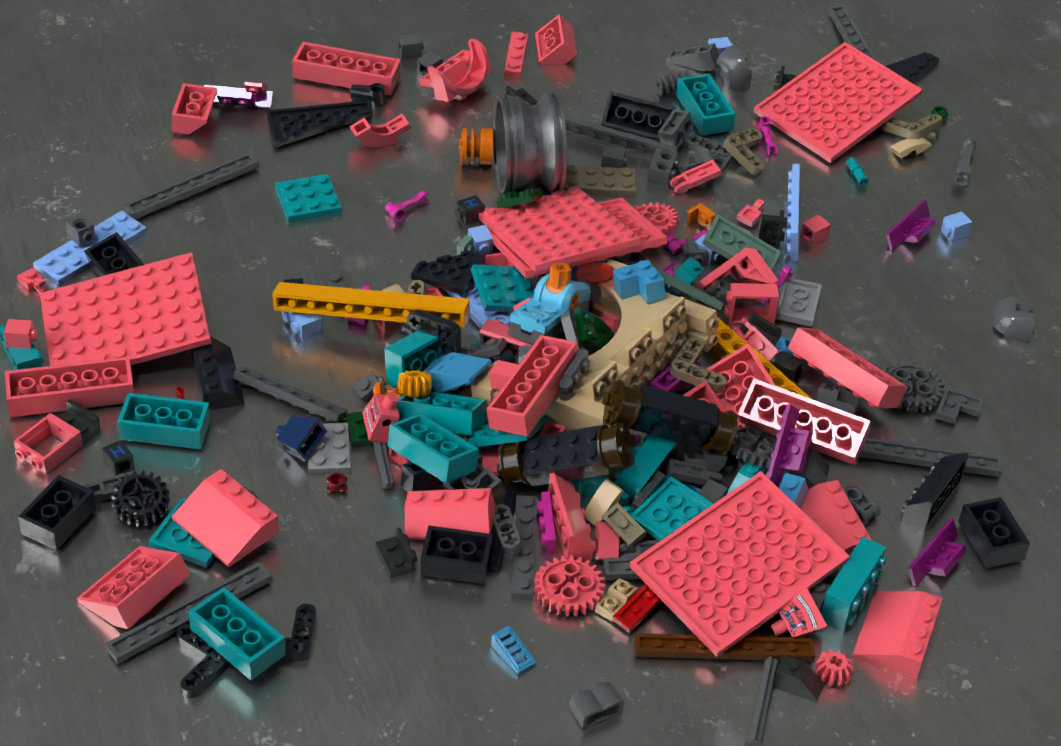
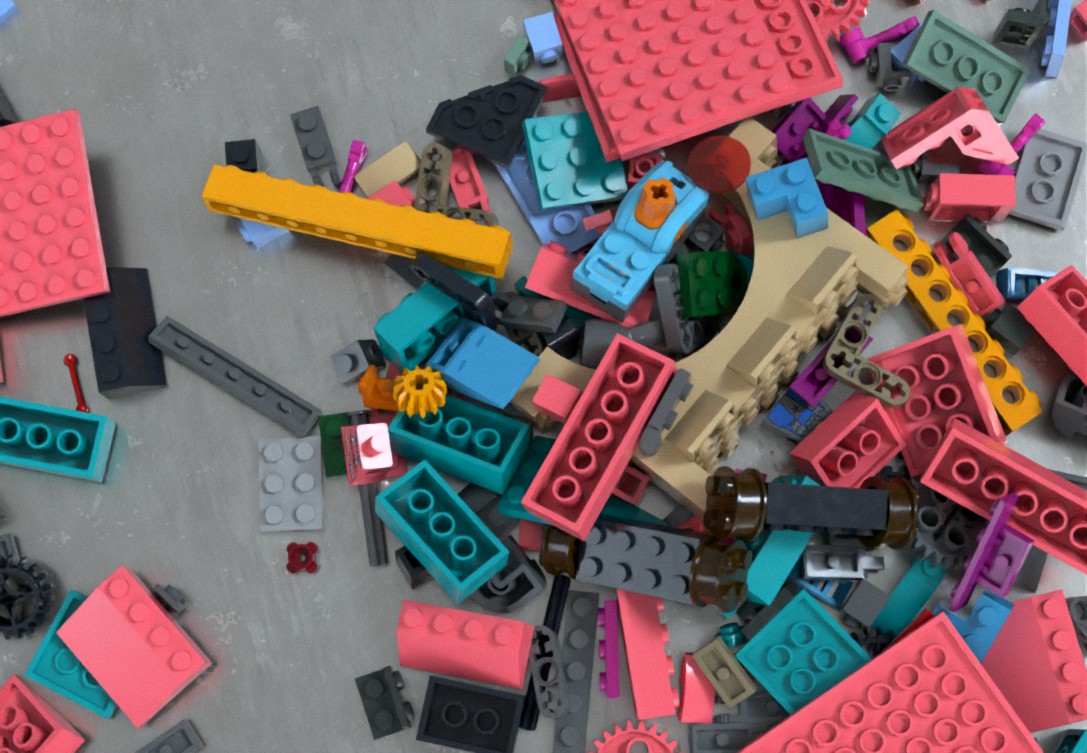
camera: 10 degrees right, 35 degrees up
dark blue torso [276,416,327,462] -> none
tan slope [585,479,623,526] -> none

